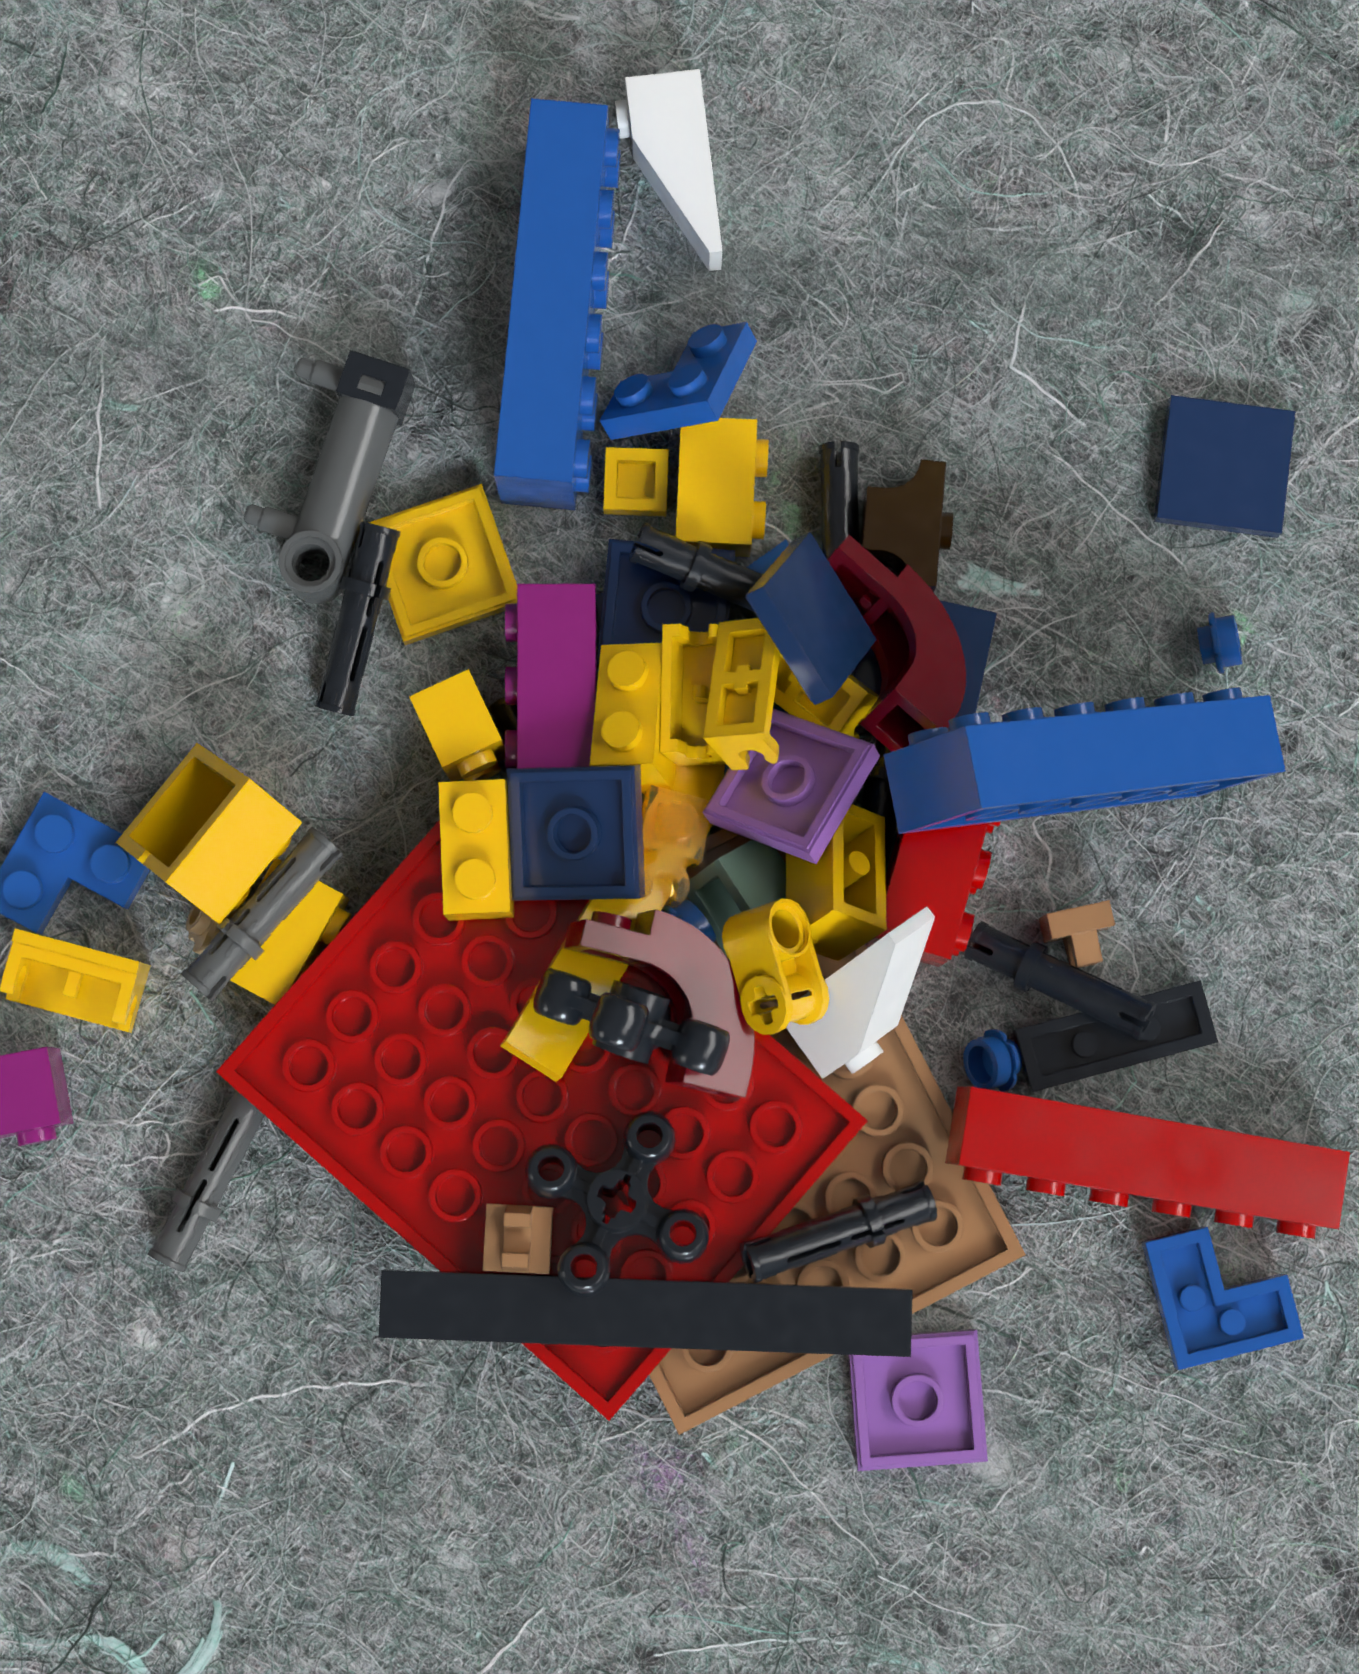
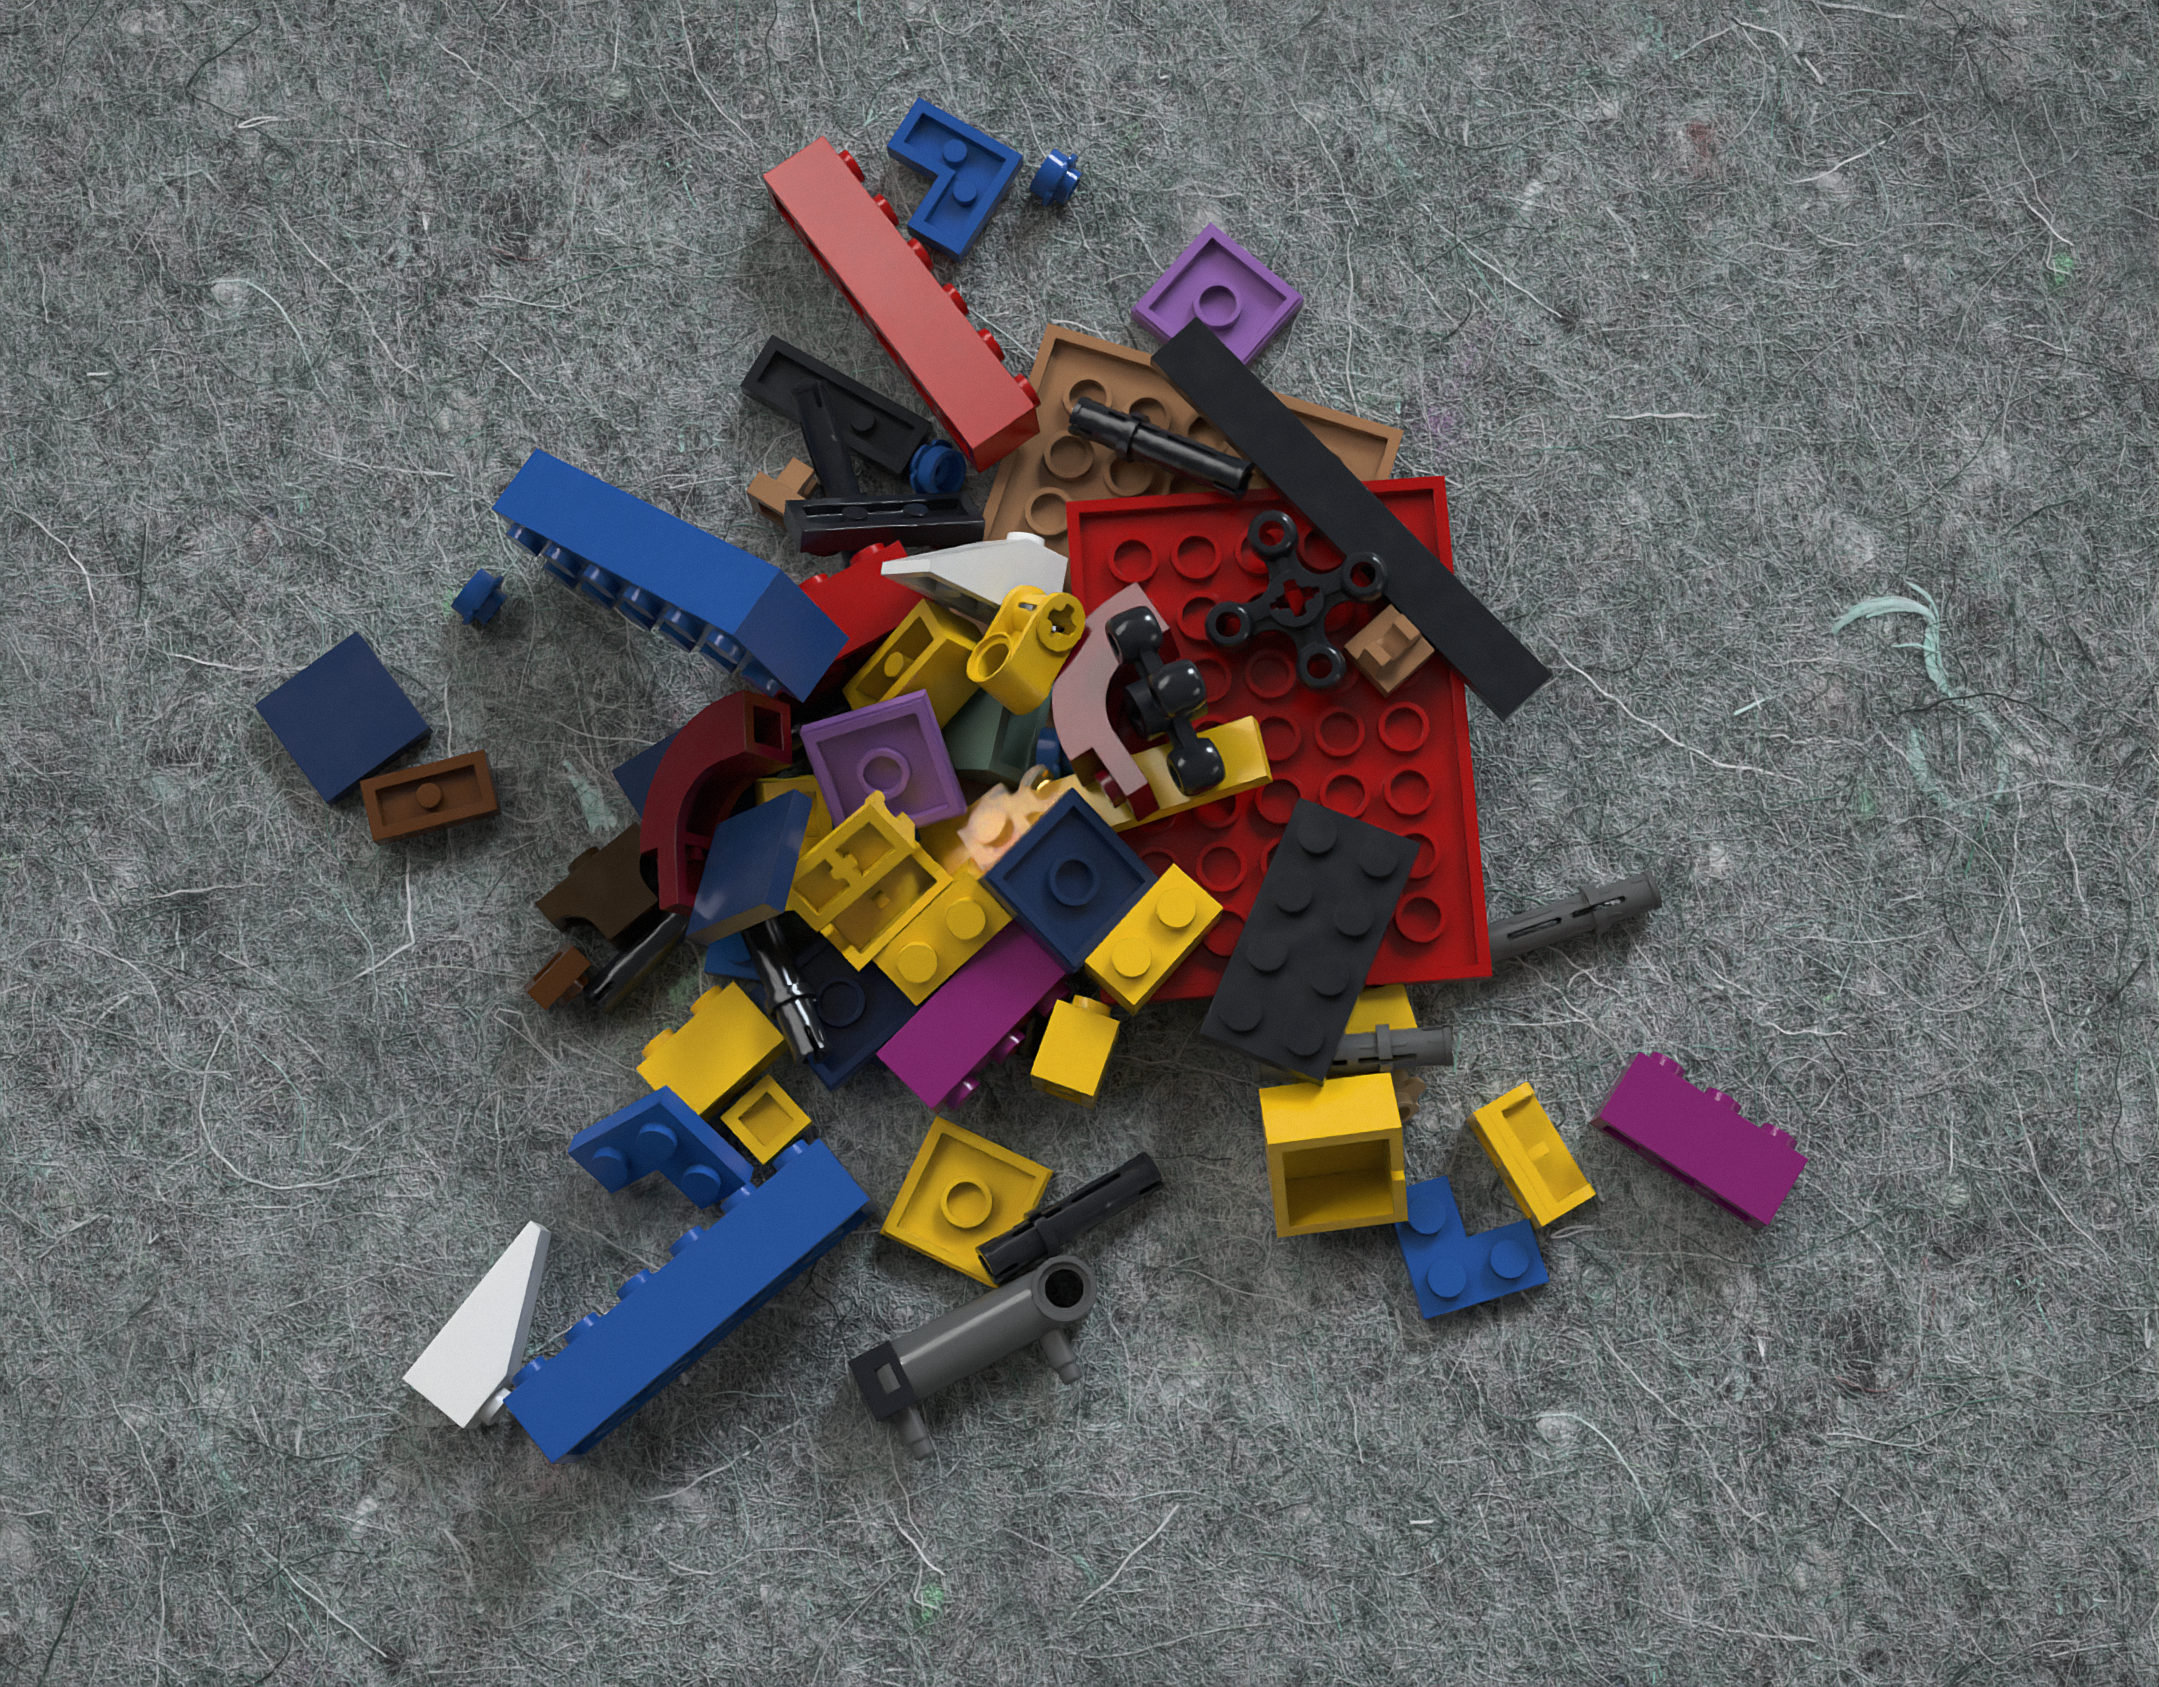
camera: 130 degrees left, 5 degrees down
none -> reddish brown plate [359,749,502,846]
none -> reddish brown plate [523,941,592,1010]
none -> black plate [783,492,985,557]
none -> blue plate [1029,148,1083,207]
none -> black plate [1199,797,1421,1087]

